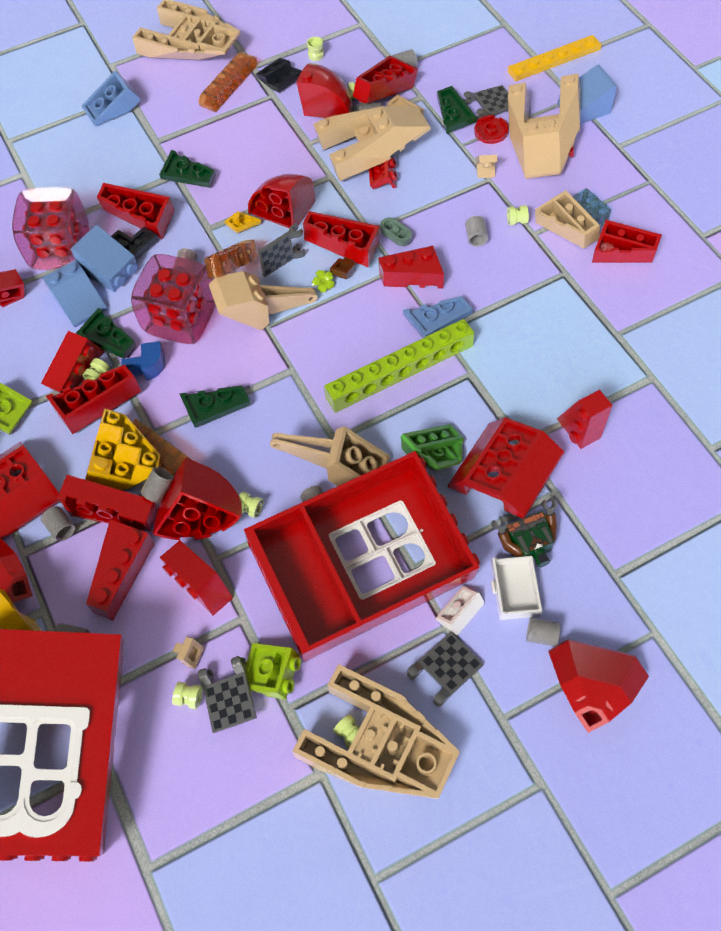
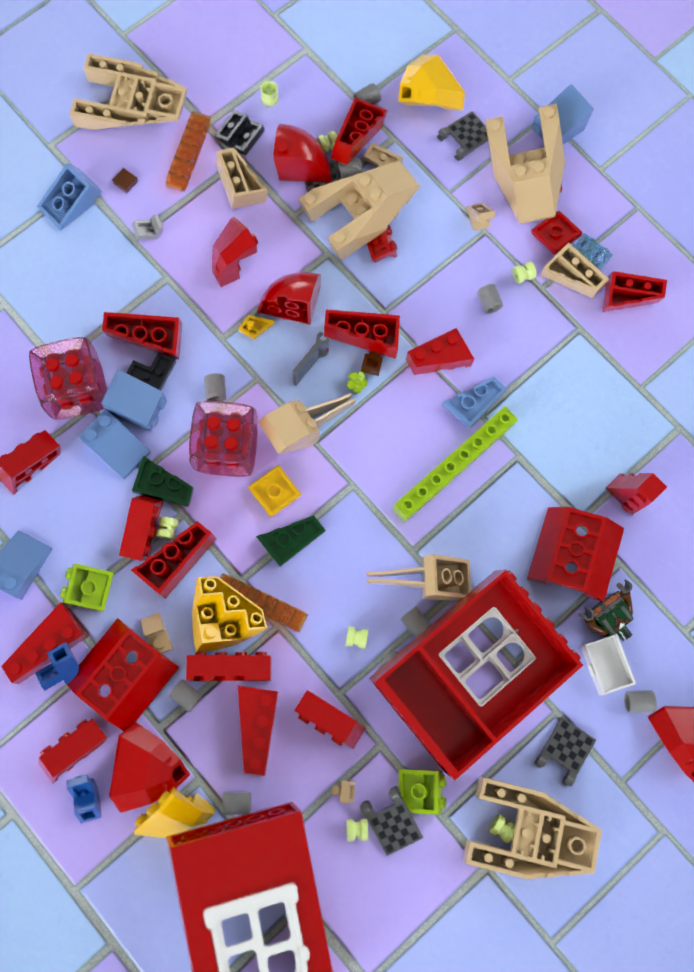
camera: 25 degrees left, 15 degrees up
blue brick [121,341,165,381] -> none
light grey piece [141,467,174,503] -> none
red brick [152,457,242,540] -> none
dark green wing [159,149,216,188] -> none
clear orange beam [203,239,258,279] -> none
sand green plate [380,217,412,246] -> none
bright green wedge [401,424,464,471] -> none
white slope [435,586,484,635] -> none
dark green wing [437,86,477,134] -> none
red tile [474,115,509,144] -> none
yellow plate [507,35,602,82] -> none
none -> reddish brown tile [112,168,138,193]
none -> light grey bracket [132,214,163,240]
none -> tan slope [141,612,173,654]
none -> red brick [212,217,259,287]
none -> tan wedge [216,148,268,209]
none -> yellow plate [248,465,302,518]
none -> yellow brick [398,55,465,111]
none -> red plate [531,211,583,255]

